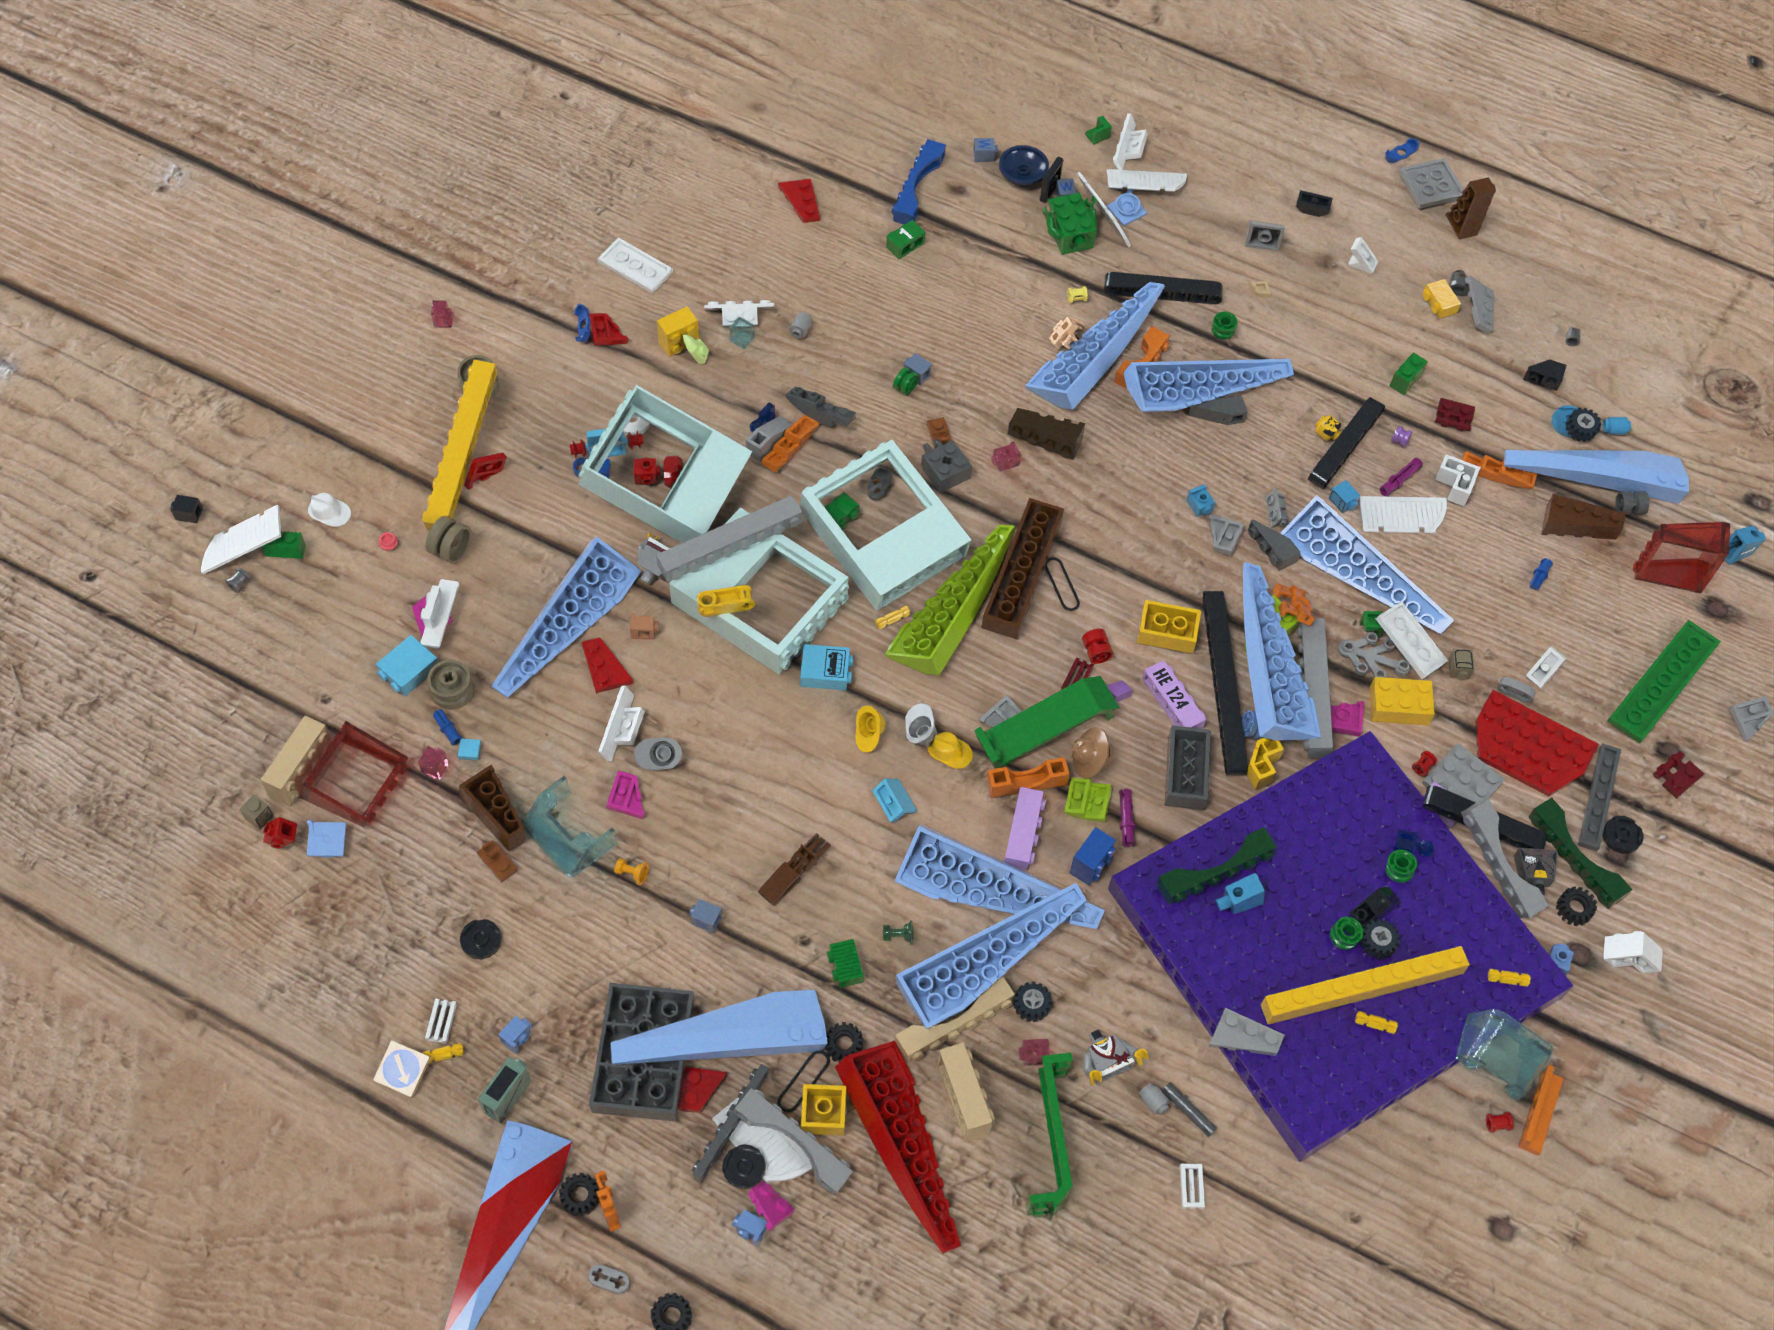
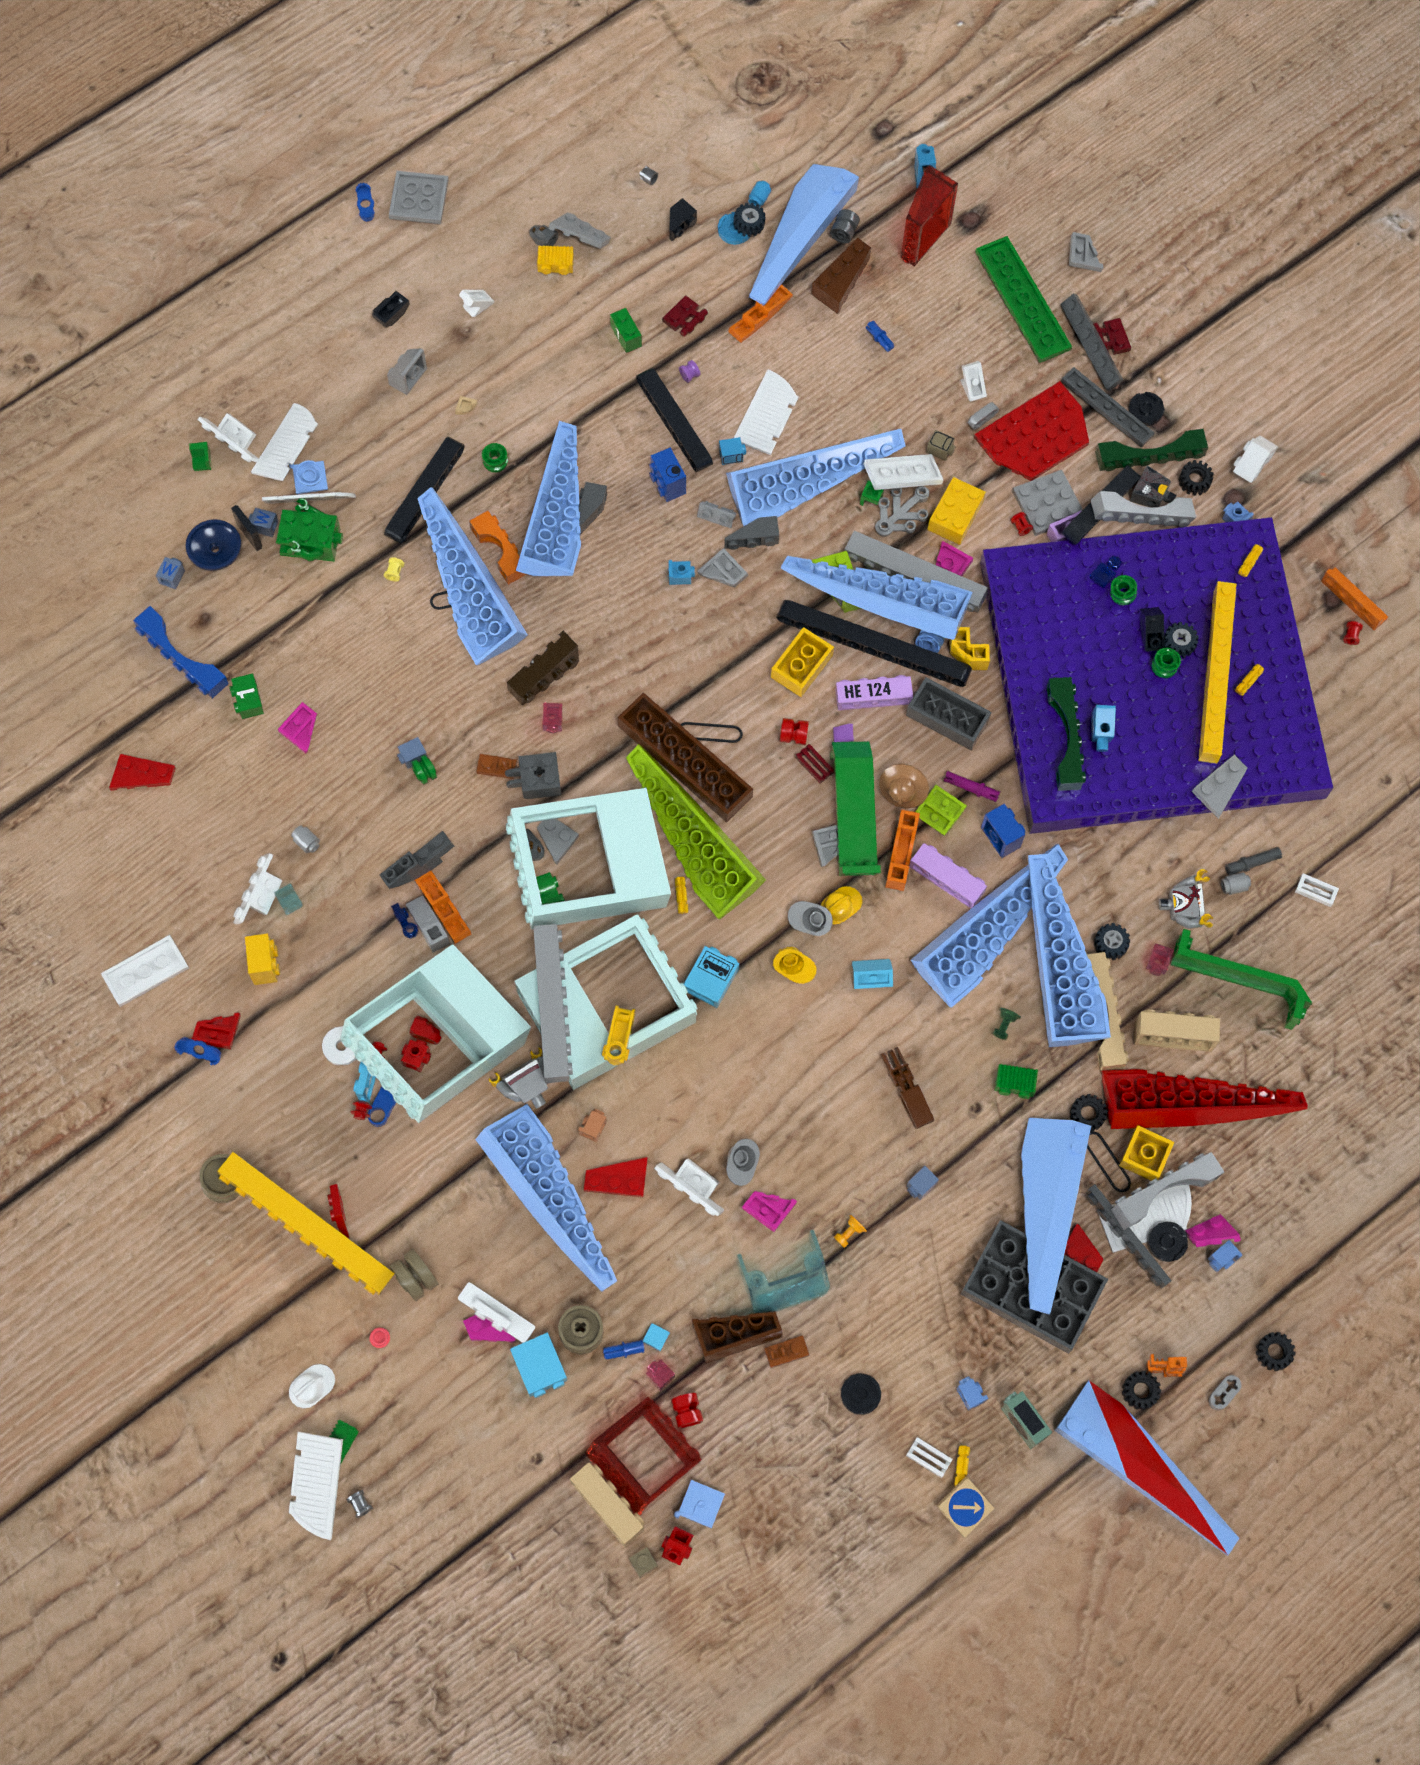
camera: 65 degrees left, 10 degrees up
black brick [170,495,203,523] -> none
clear pink brick [431,300,453,328] -> none
yellowish green plate [683,334,709,364] -> none
light nougat piece [1049,317,1086,350] -> none
orange piece [1273,583,1316,626] -> none
yellow head [1315,415,1342,441] -> none
magenta pin [1379,458,1423,497] -> none
white brick [1435,454,1480,506] -> none
reddish brown wedge [1445,177,1496,240] -> none
clear light blue windscreen [1456,1010,1553,1100] -> none
none -> dark pink wing [278,702,317,754]
none -> light grey wing [537,819,579,864]
none -> blue brick [649,447,686,502]
none -> red wheel [671,1393,703,1428]
none -> dark grey plate [1060,293,1123,391]

